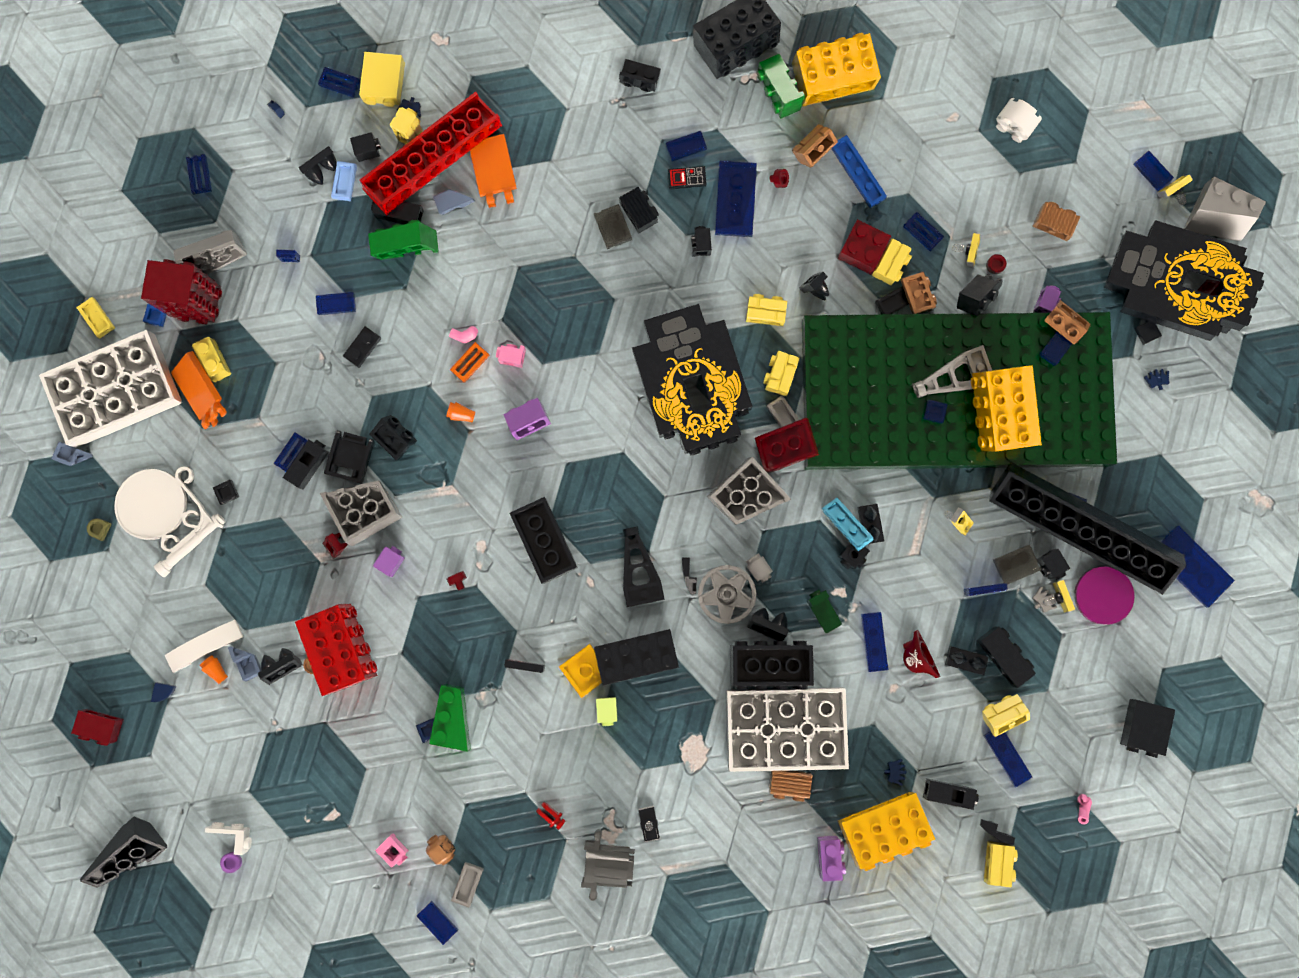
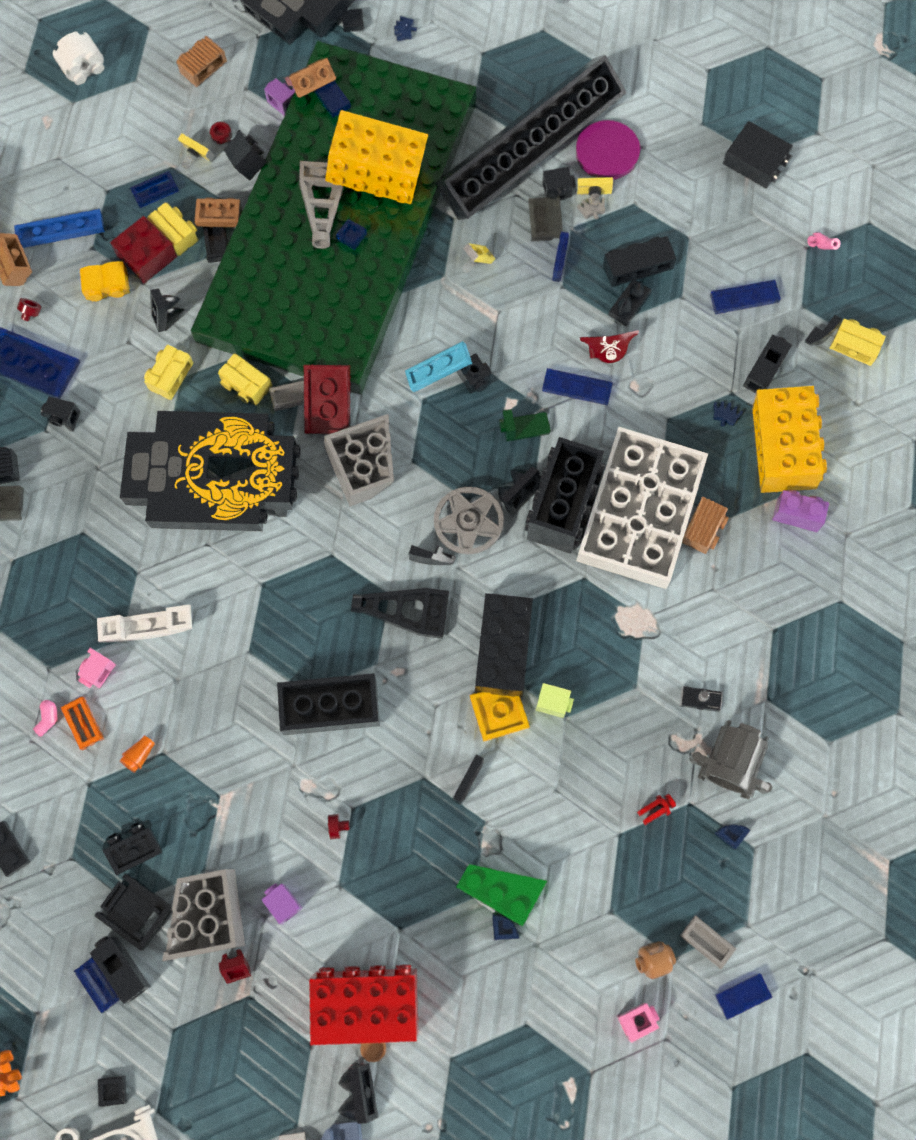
camera: 70 degrees left, 10 degrees down
medium lavender brick [503,398,551,440] -> none
light grey brick [746,553,773,583] -> none
black tile [857,504,885,544] -> none
light yellow brick [982,694,1030,737] -> none
clear blue tile [1161,526,1235,608] -> none
none -> yellow brick [80,261,130,302]
none -> white slope [97,605,192,642]
none -> dark blue tile [715,824,751,850]

